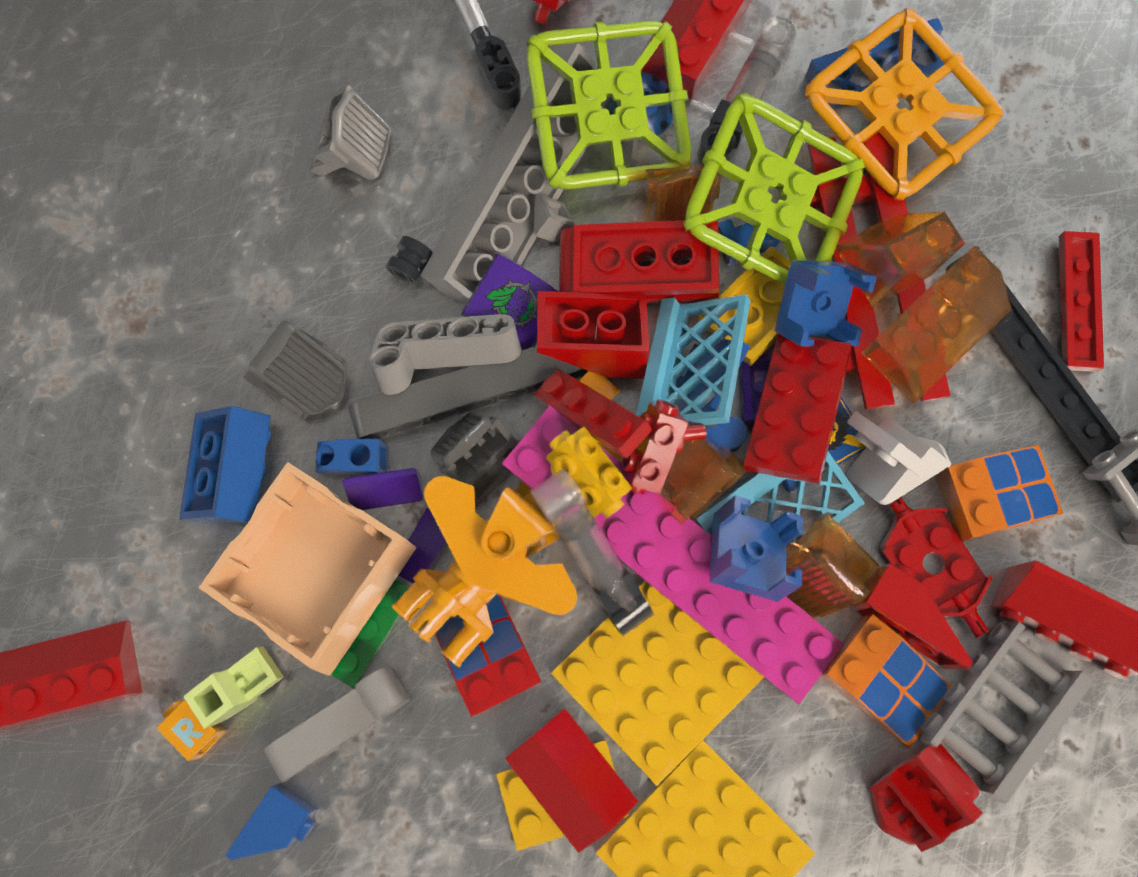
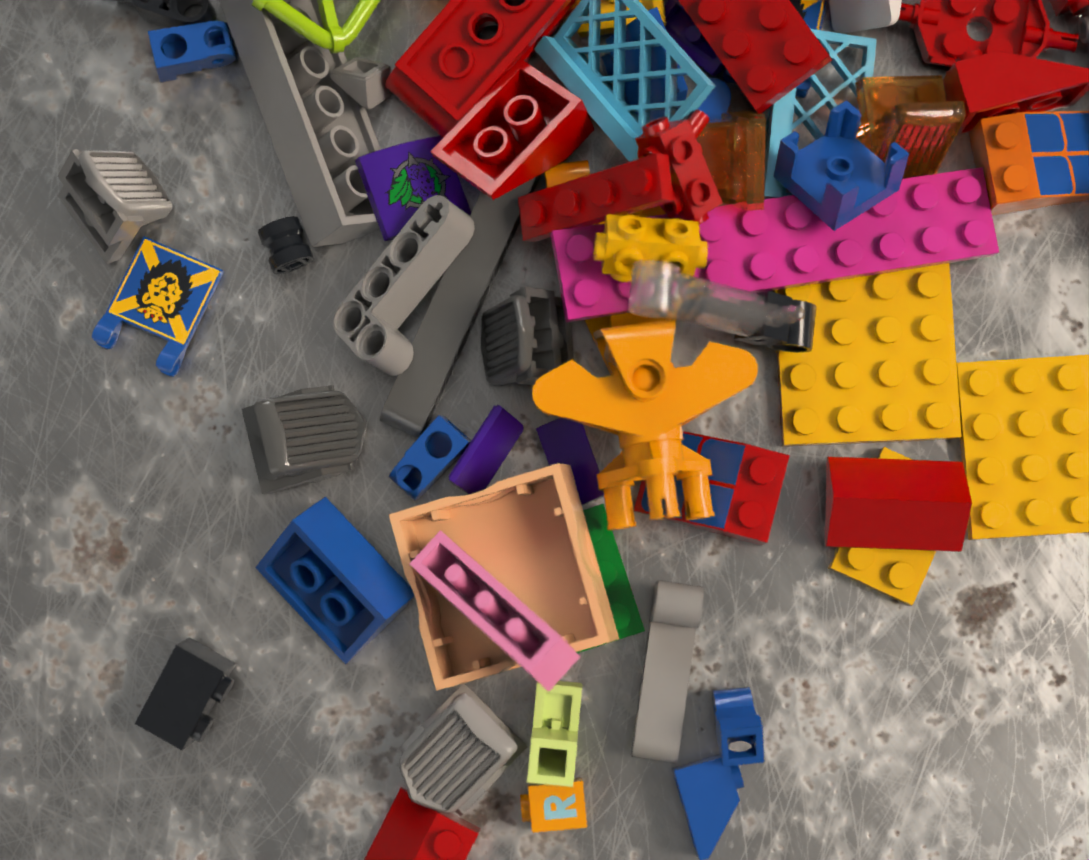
camera: 45 degrees left, 5 degrees up
none -> flag [92,236,224,377]
none -> black brick [135,637,236,751]
none -> blue leg [148,21,236,83]
none -> light grey piece [396,683,527,816]
none -> bright pink brick [410,530,580,692]
none -> blue leg [712,687,764,767]

